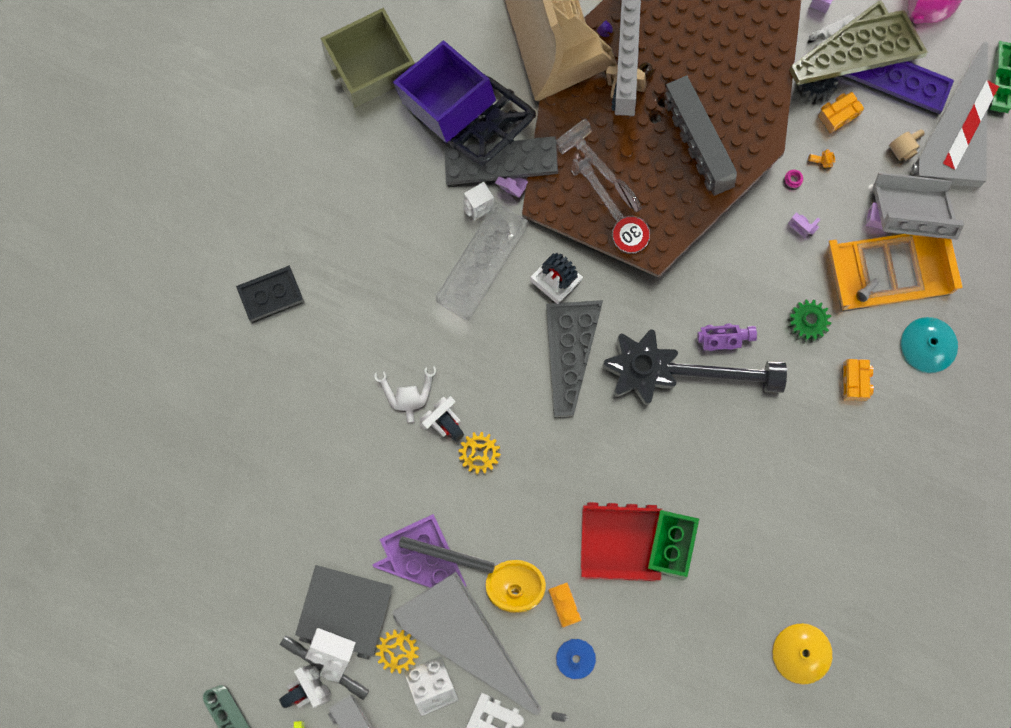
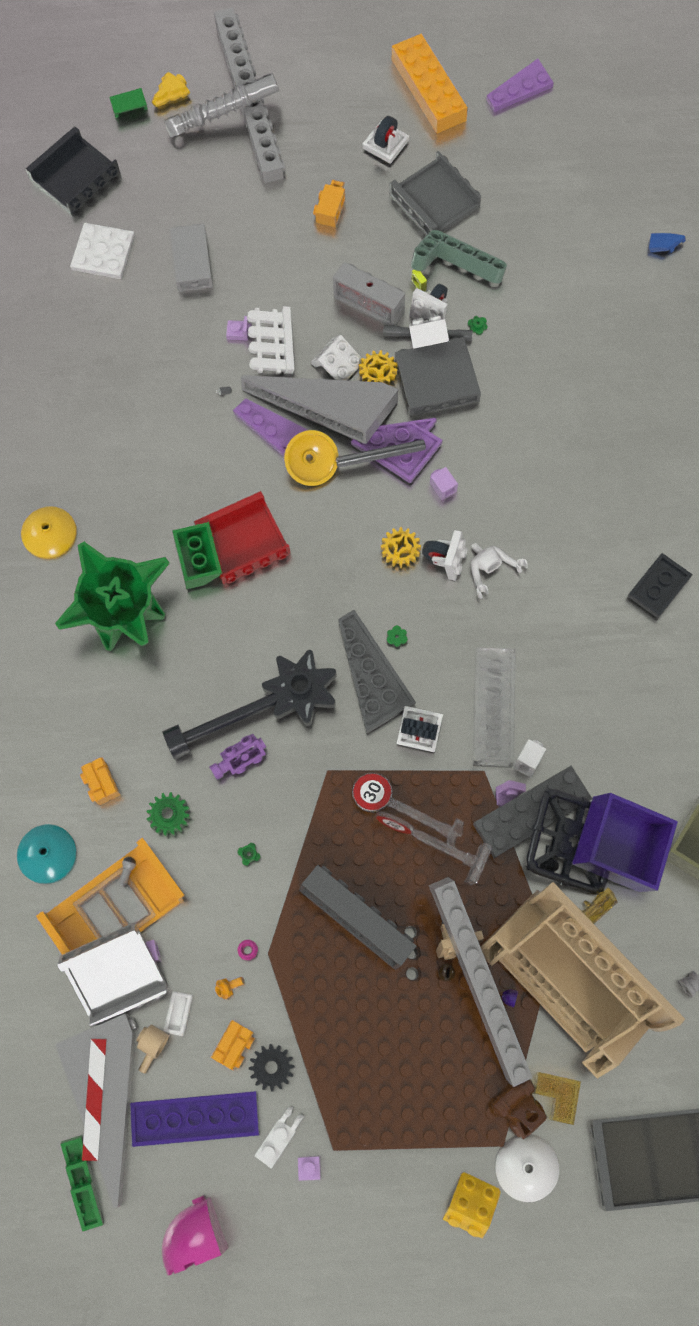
camera: 160 degrees right, 5 degrees down
light orange brick [548,583,581,628] -> none
blue plate [556,639,596,679] -> none
lavender bracket [788,212,820,238] -> none
olive wing [789,0,928,85] -> none
none -> green piece [55,541,170,651]
none -> white tile [163,991,193,1037]
none -> medium lavender wing [233,398,307,457]
none -> green plate [237,843,261,866]
none -> green plant [387,625,408,647]
none -> lavender brick [430,467,458,500]
none -> green plant [467,316,488,335]
none -> clear yellow plate [581,888,618,924]
none -> blue slope [649,233,686,253]

